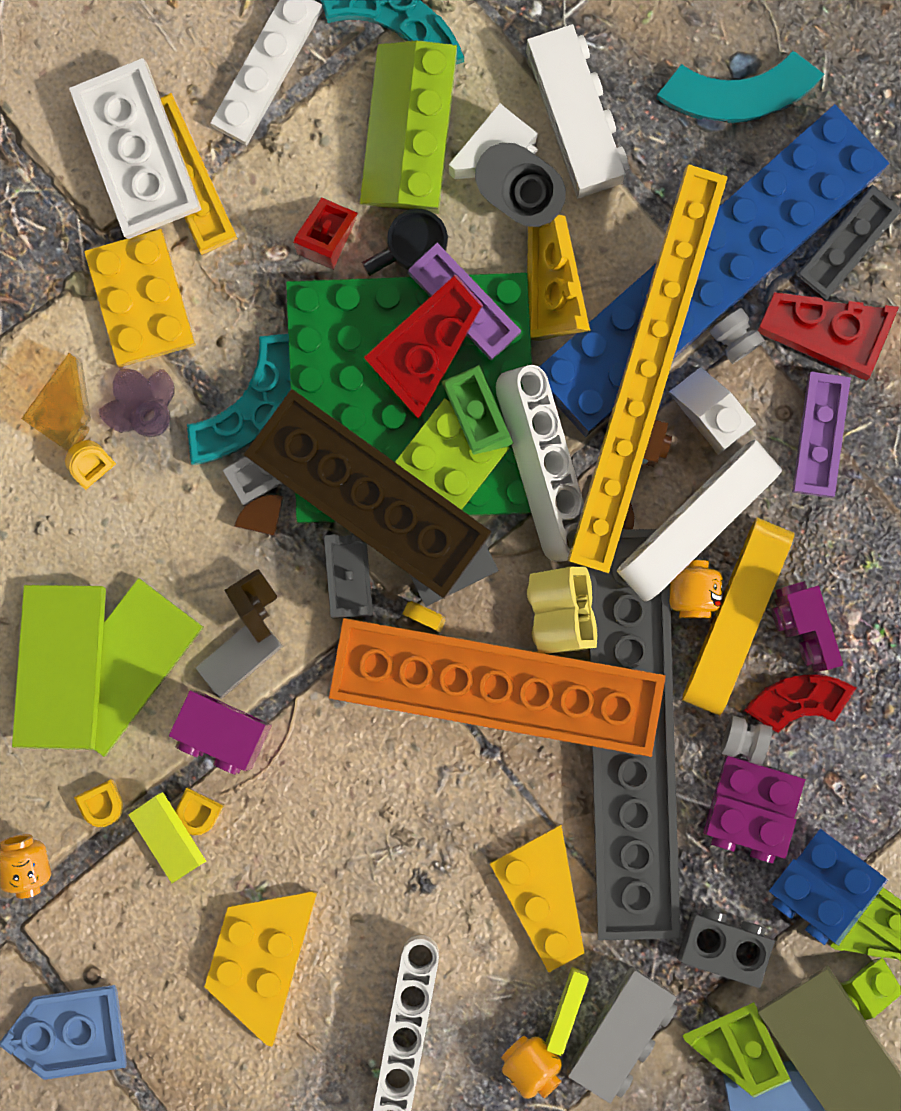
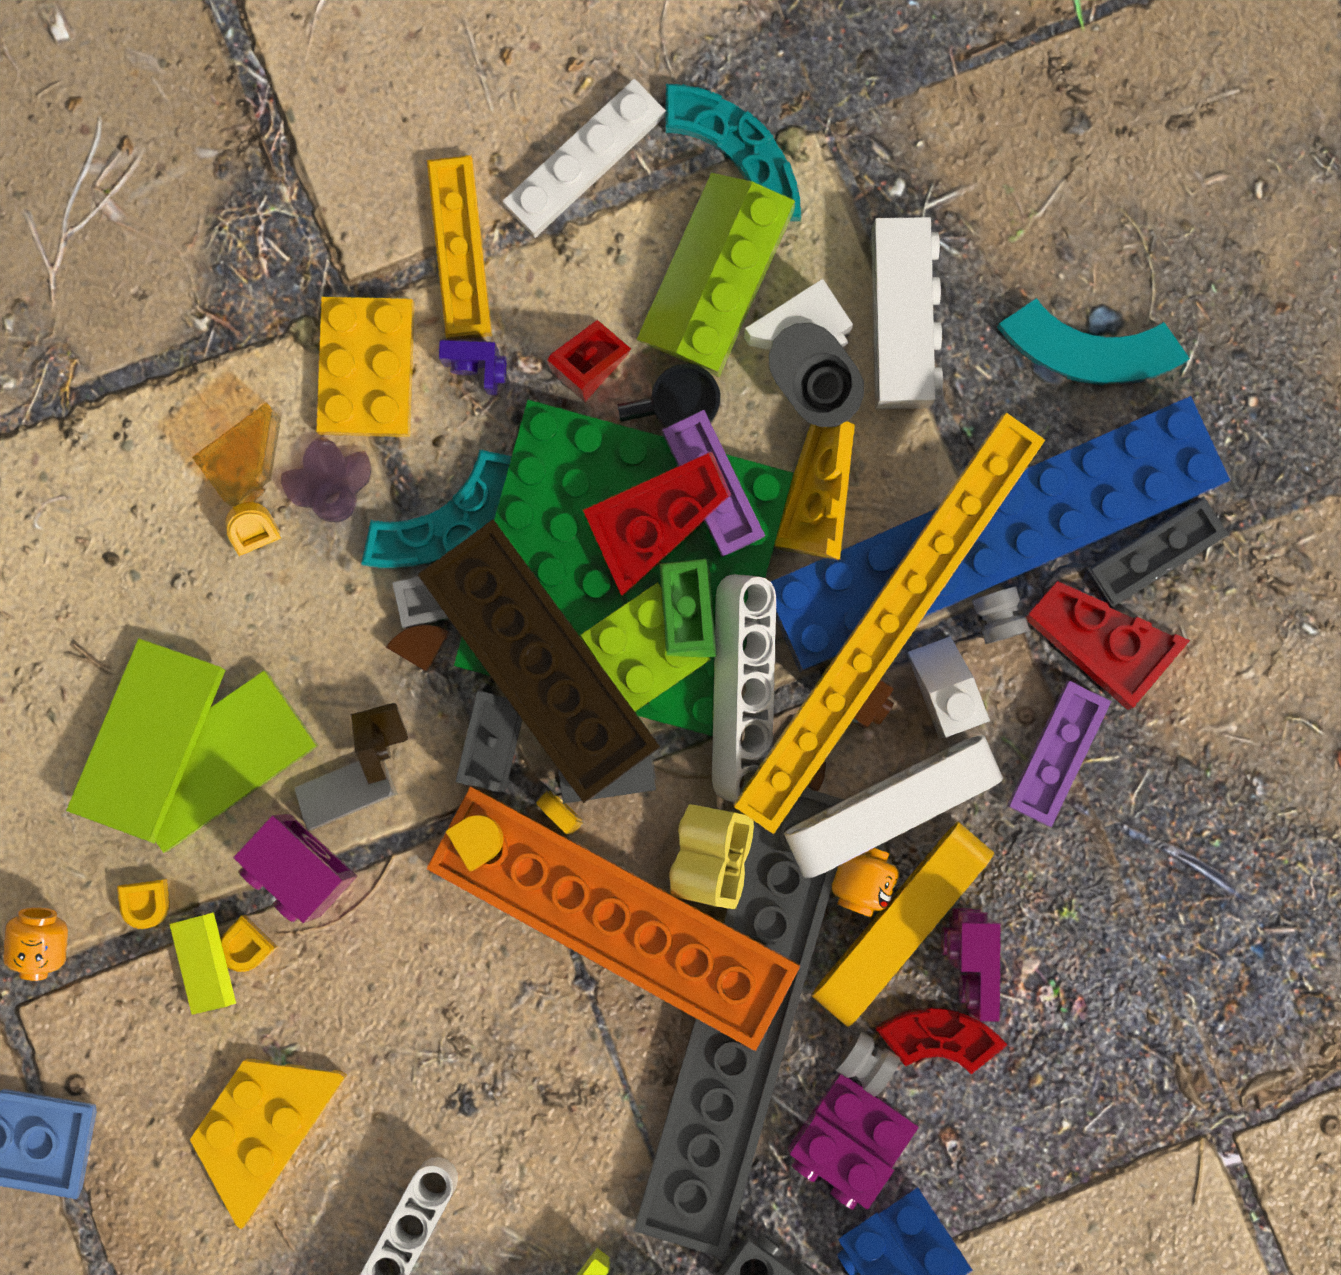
camera: 25 degrees right, 0 degrees up
white plate [69,58,202,239] -> none
yellow wing [490,824,584,973] -> none
none -> dark purple bracket [439,340,507,395]
none -> yellow tile [445,815,503,872]

